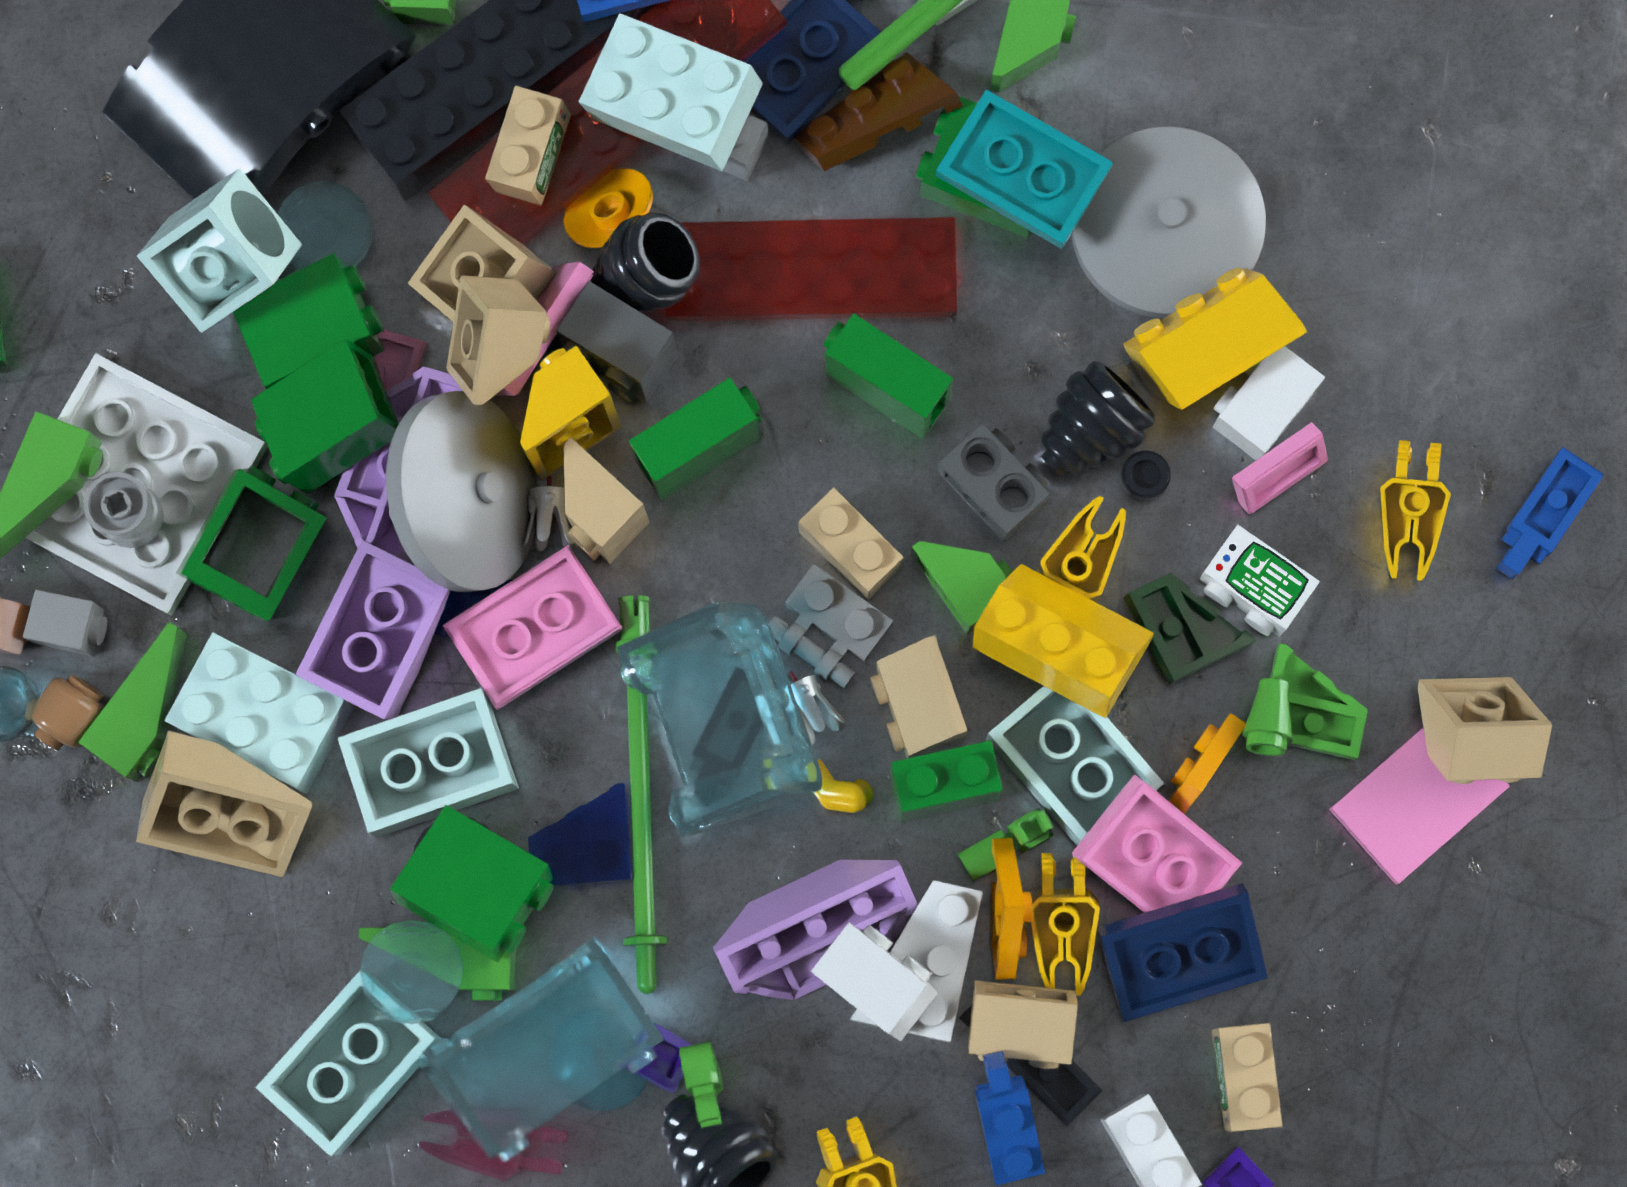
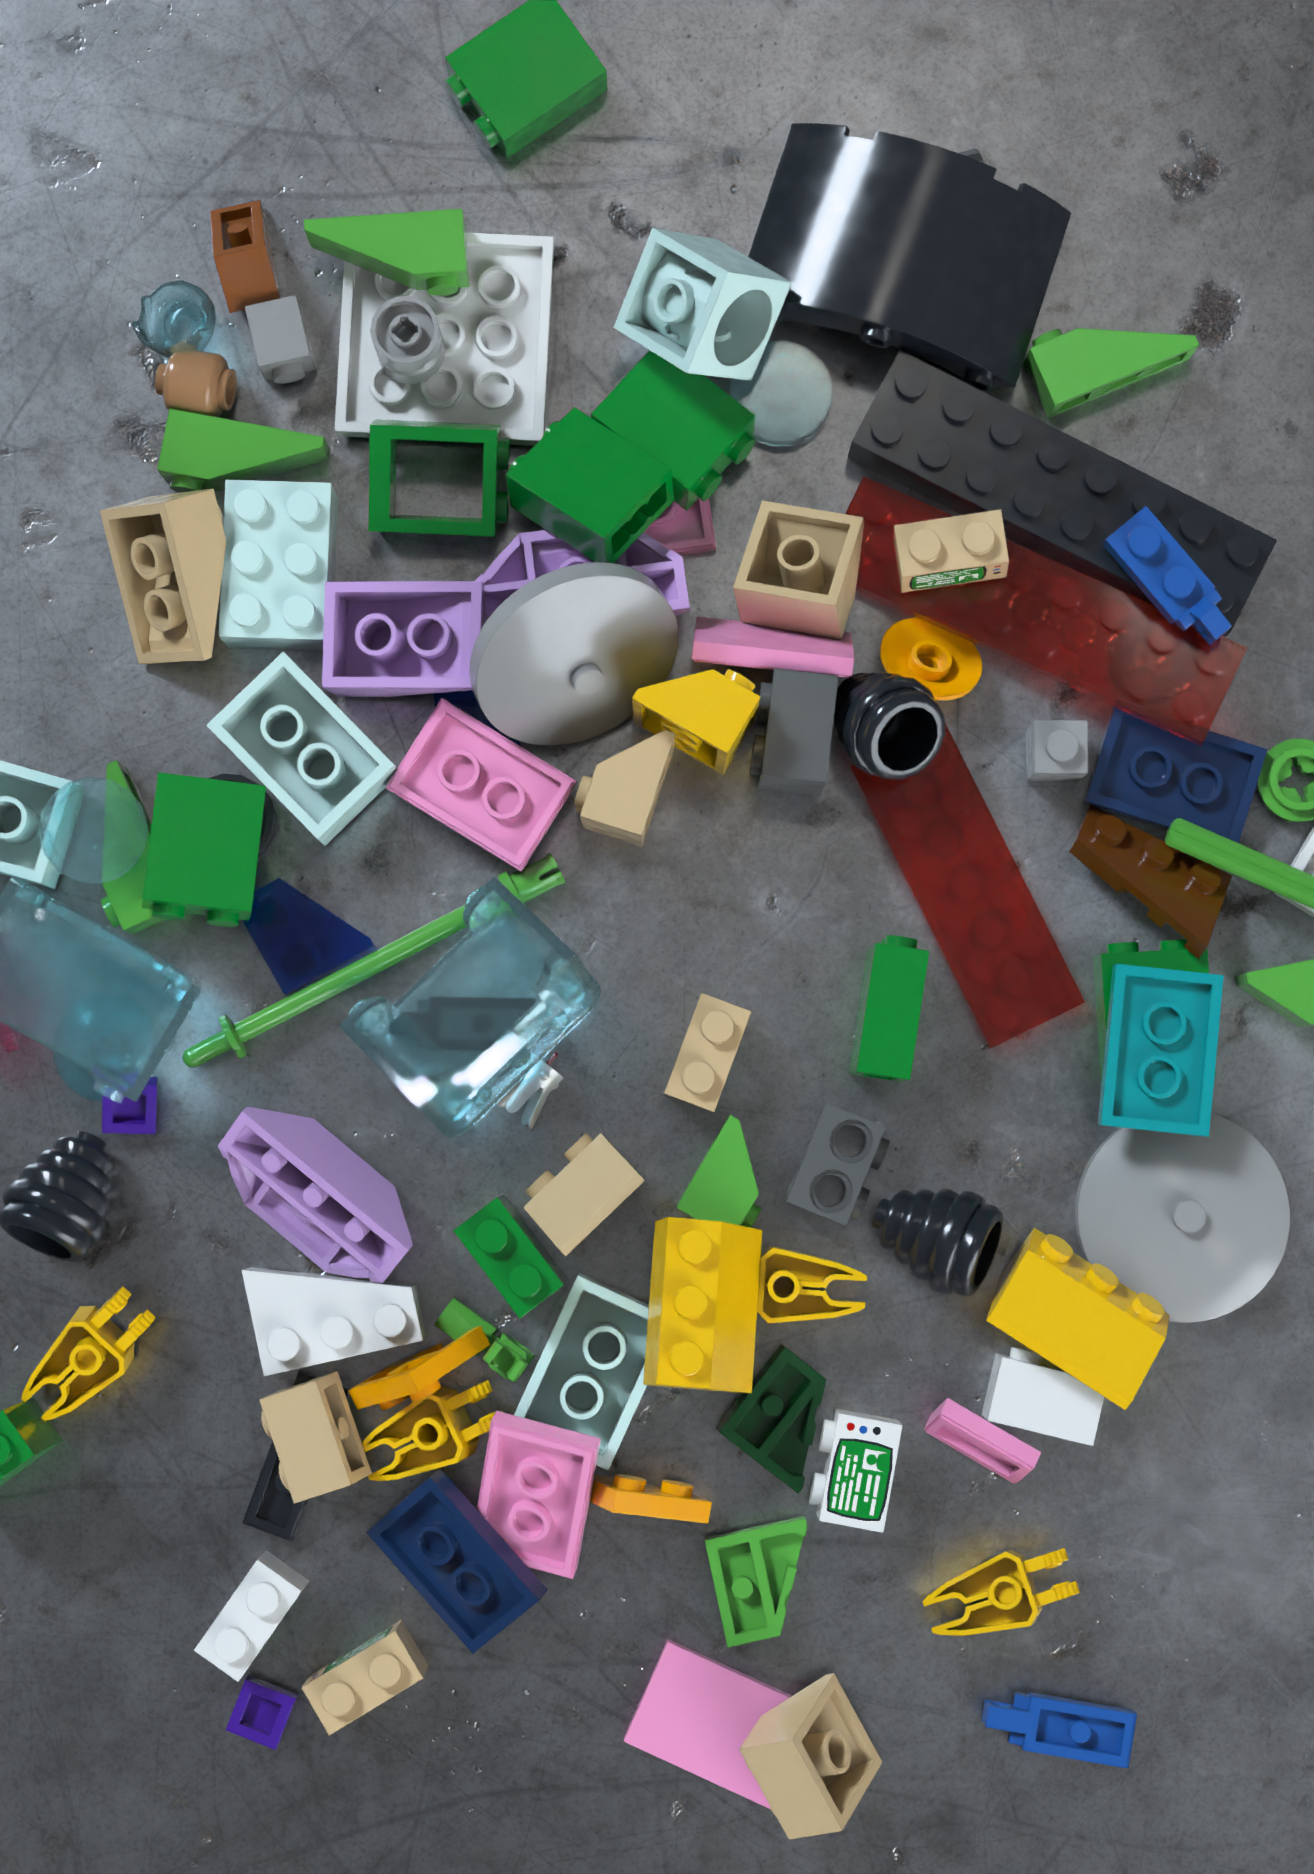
camera: 60 degrees right, 5 degrees up
tan slope [446,275,550,405] -> none
flat silver piece [522,475,573,551] -> none
light aqua brick [579,13,763,171] -> none
green brick [628,377,762,501] -> none
bright green bar [679,1041,724,1128] -> none
light grey plate [764,563,893,689] -> none
yellow arm [800,759,874,813] -> none
white brick [811,923,939,1041] -> none
blue hinge [974,1051,1045,1185] -> none
black tile [1120,450,1171,502] -> none
bright green cone [1242,678,1293,756] -> none

